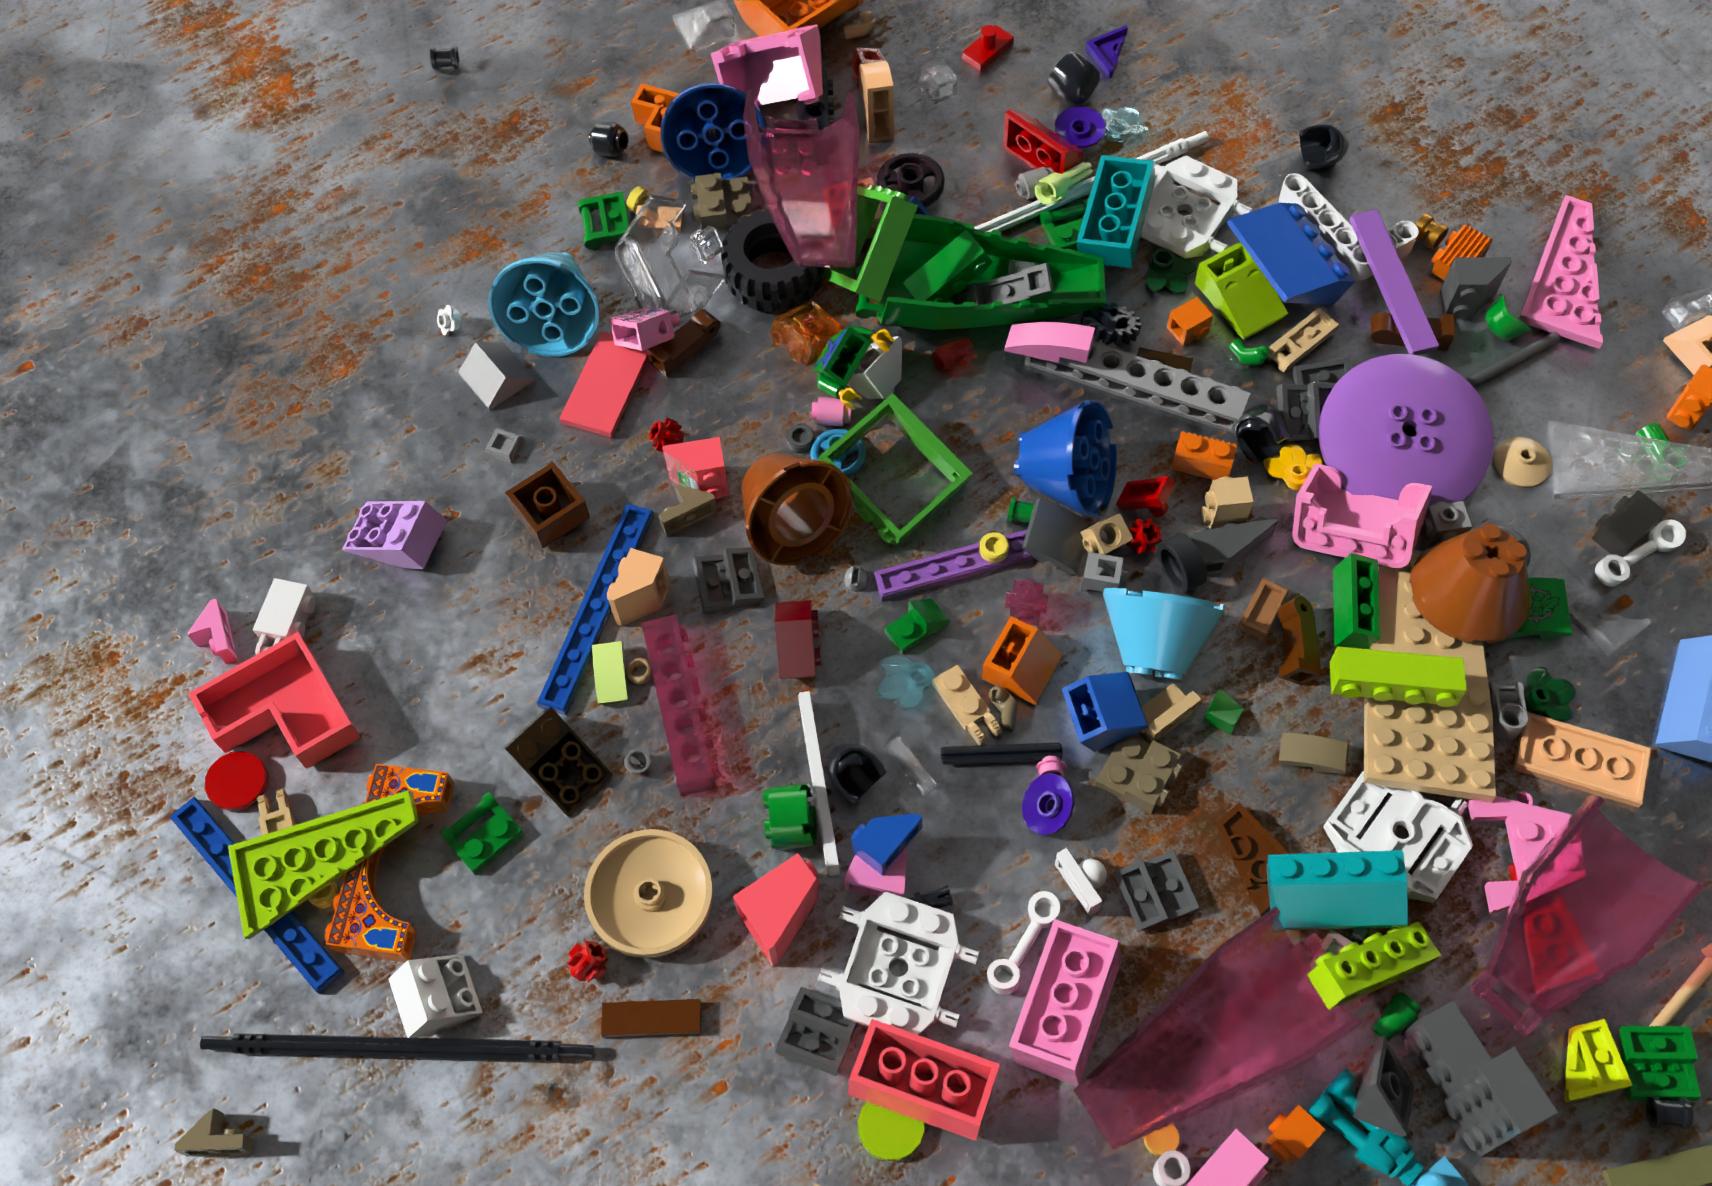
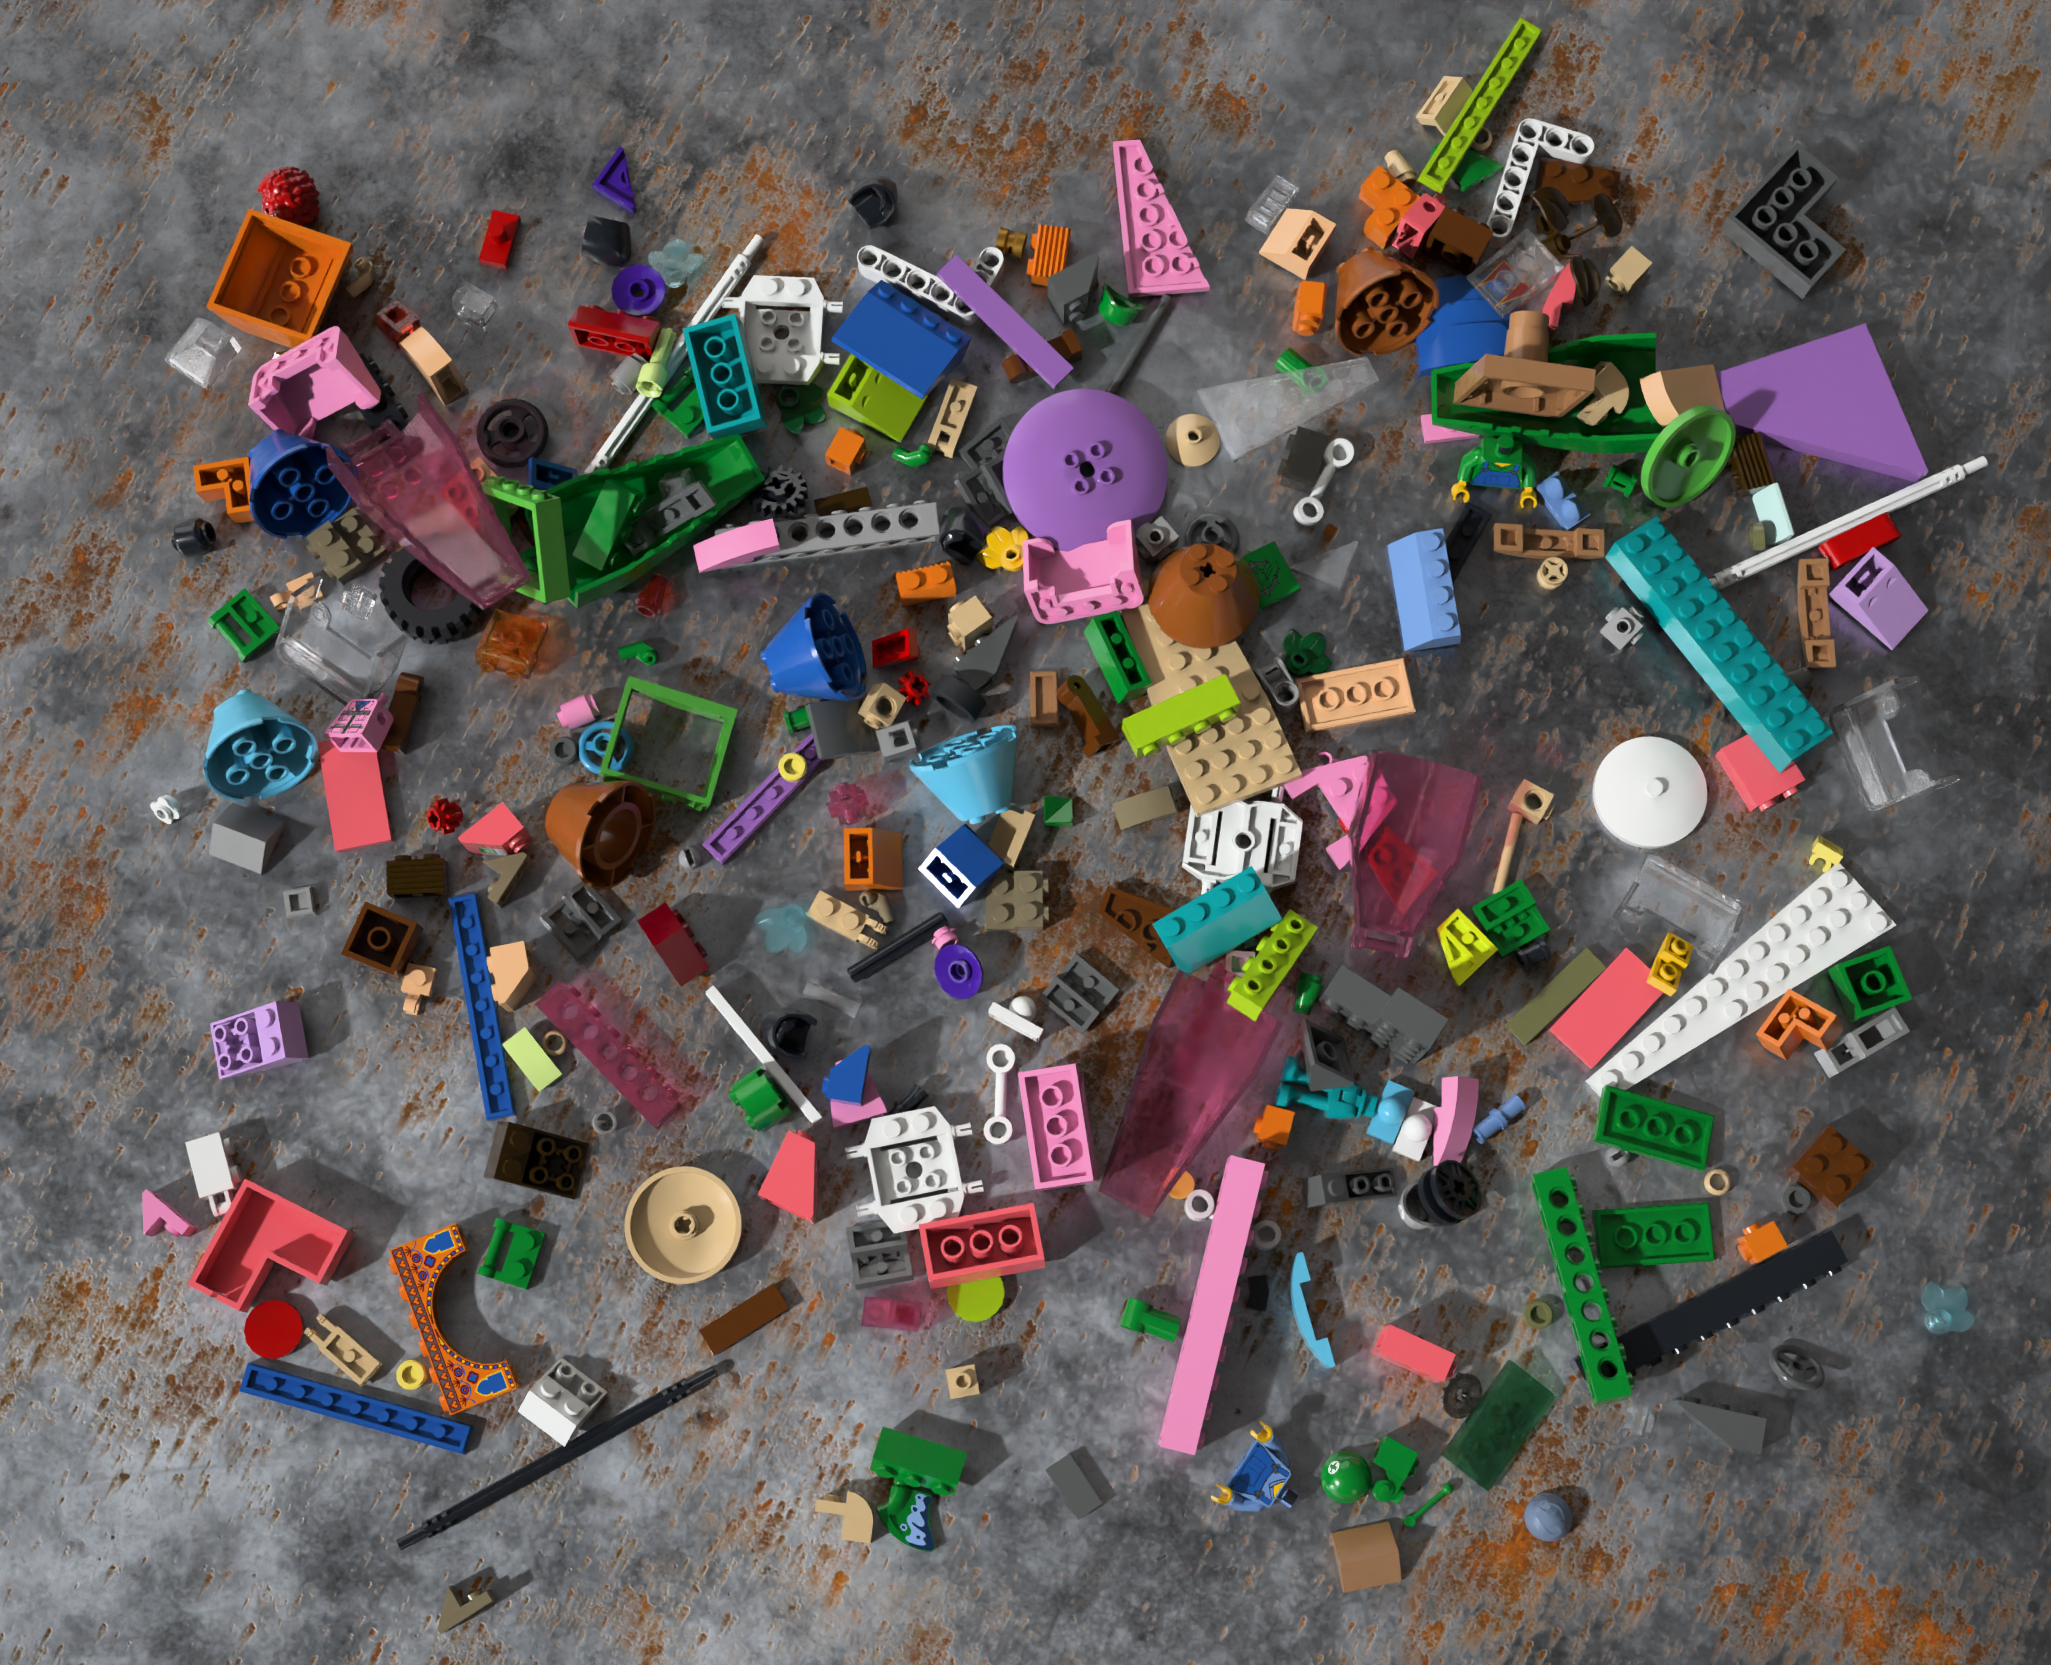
camera: 35 degrees left, 15 degrees up
lime wing [228,790,419,940] -> none
red gear [567,941,608,982] -> none
light yellow tile [626,186,649,213] -> none
green torso [813,326,895,410] -> none
white slope [847,336,902,399] -> none
green slope [885,599,950,654] -> none
none -> dark brown brick [386,854,448,899]
none -> light nougat plate [401,963,437,1016]
none -> green arm [618,641,659,666]
none -> clear pink slope [861,1297,923,1333]

